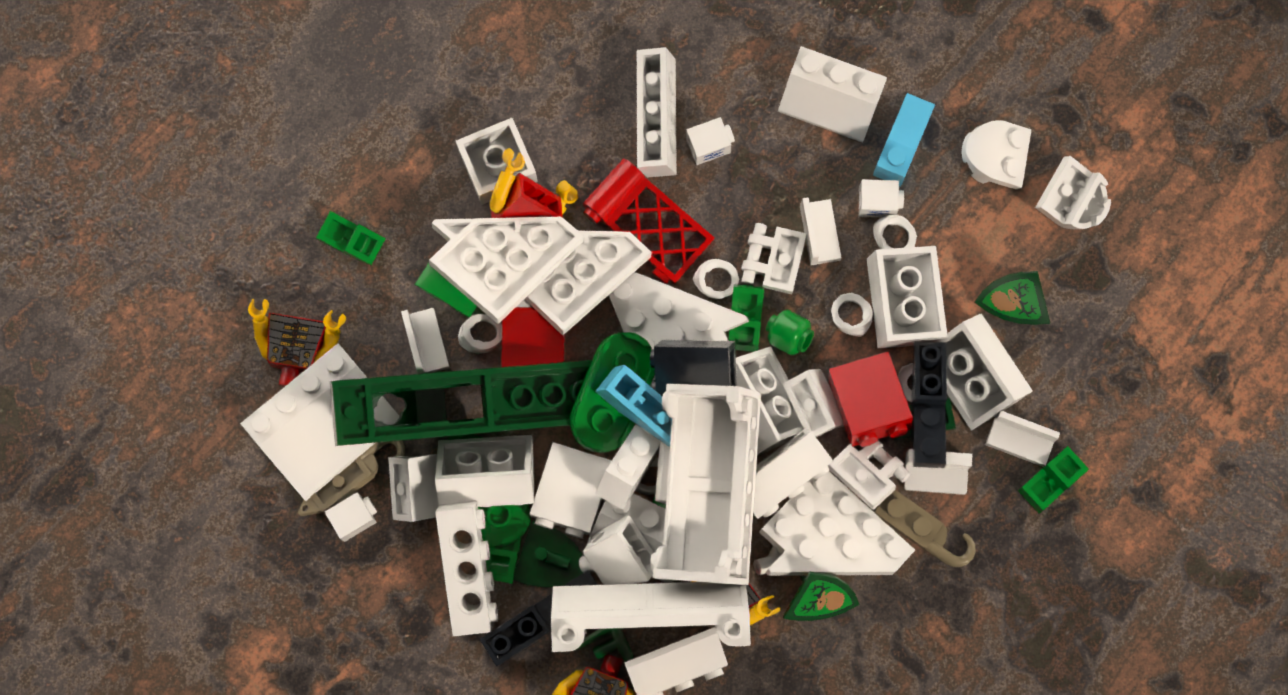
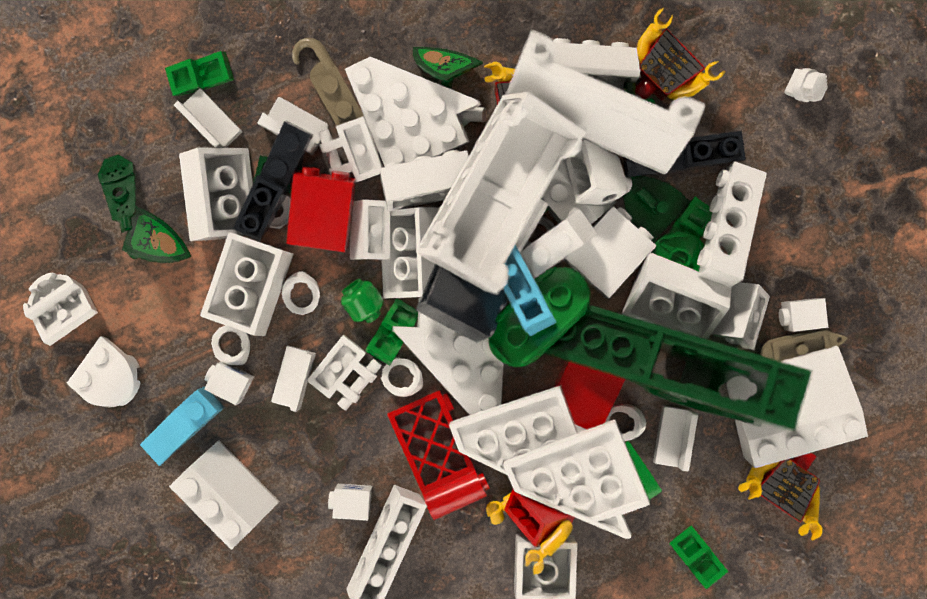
camera: 160 degrees left, 10 degrees up
none -> dark green piece [97,155,136,233]

